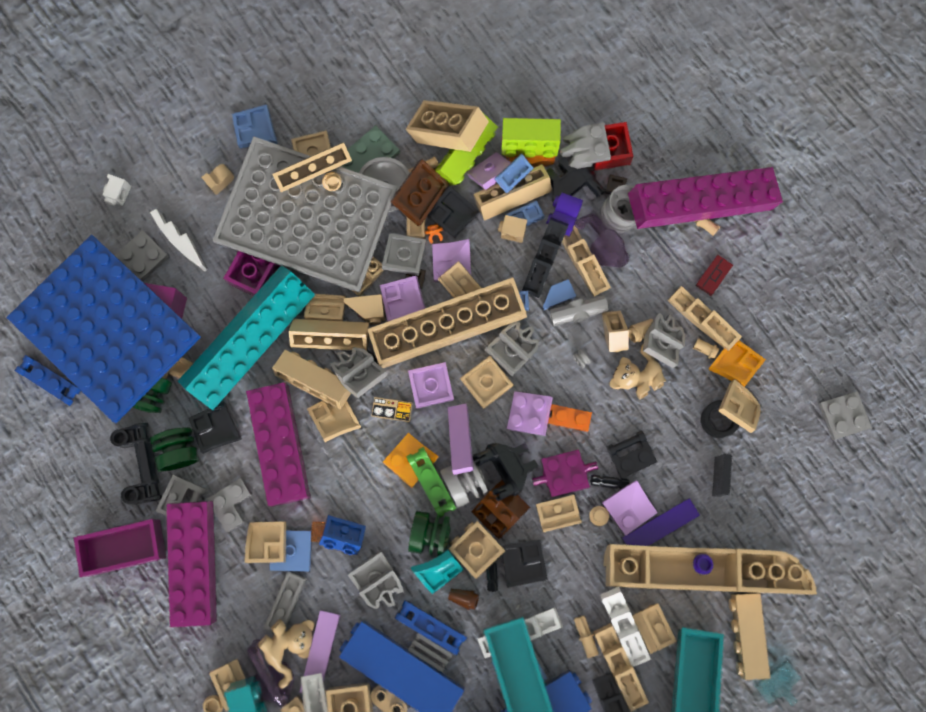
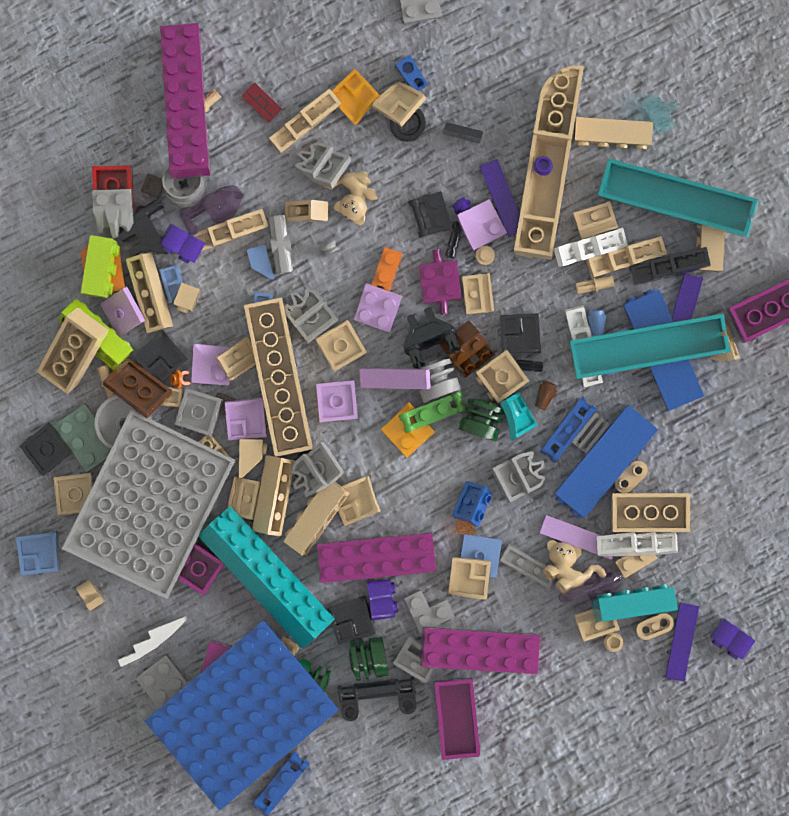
camera: 90 degrees left, 10 degrees up
white brick [102,174,131,206] -> none
tan brick [272,143,352,192] -> none
tan plate [322,172,341,191] -> none
tile [371,397,413,422] -> none
medium blue plate [494,154,533,193] -> none
black slope [522,217,569,298] -> none
tan cone [628,319,653,343] -> none
tan pin [693,338,719,359] -> none
none -> black plate [19,422,73,476]
none -> dark purple brick [367,578,398,620]
none -> blue leg [395,55,428,91]
none -> dark purple plate [453,197,471,215]
none -> medium blue cone [587,309,606,337]

